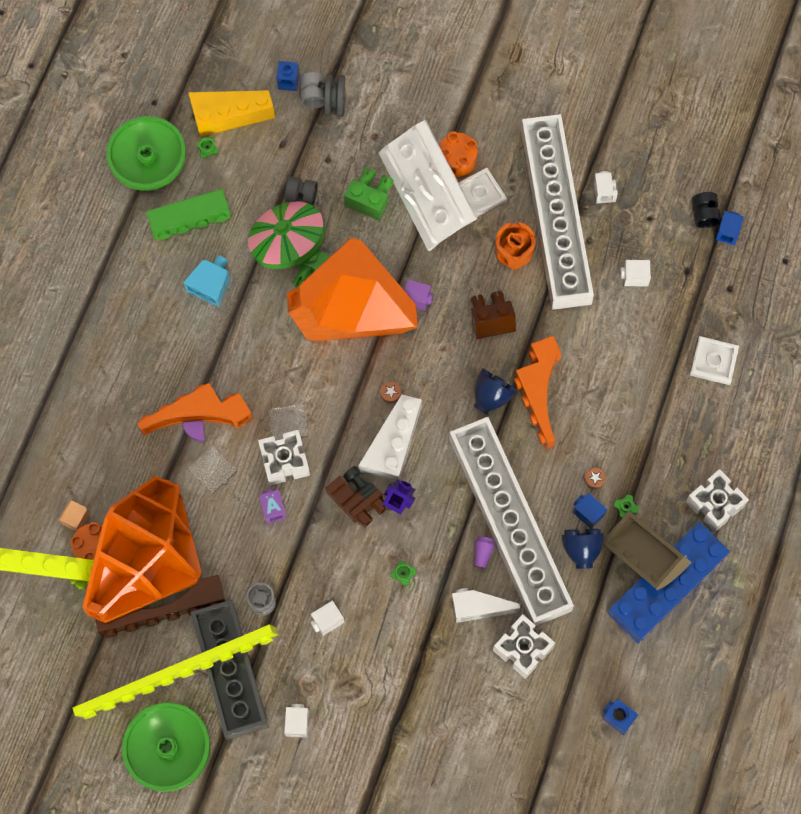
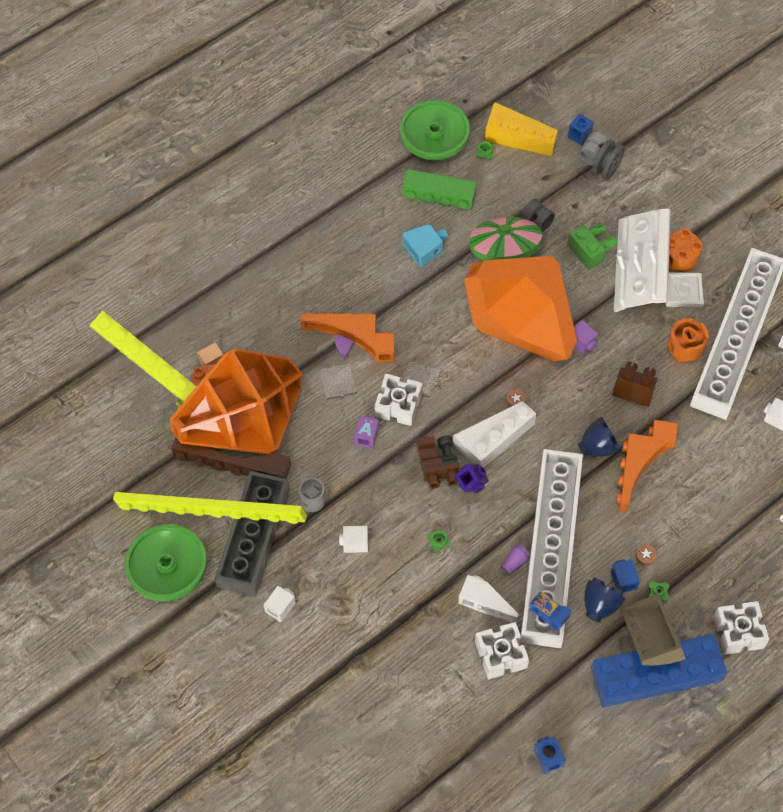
camera: 30 degrees right, 10 degrees down
none -> blue leg [528,592,571,631]

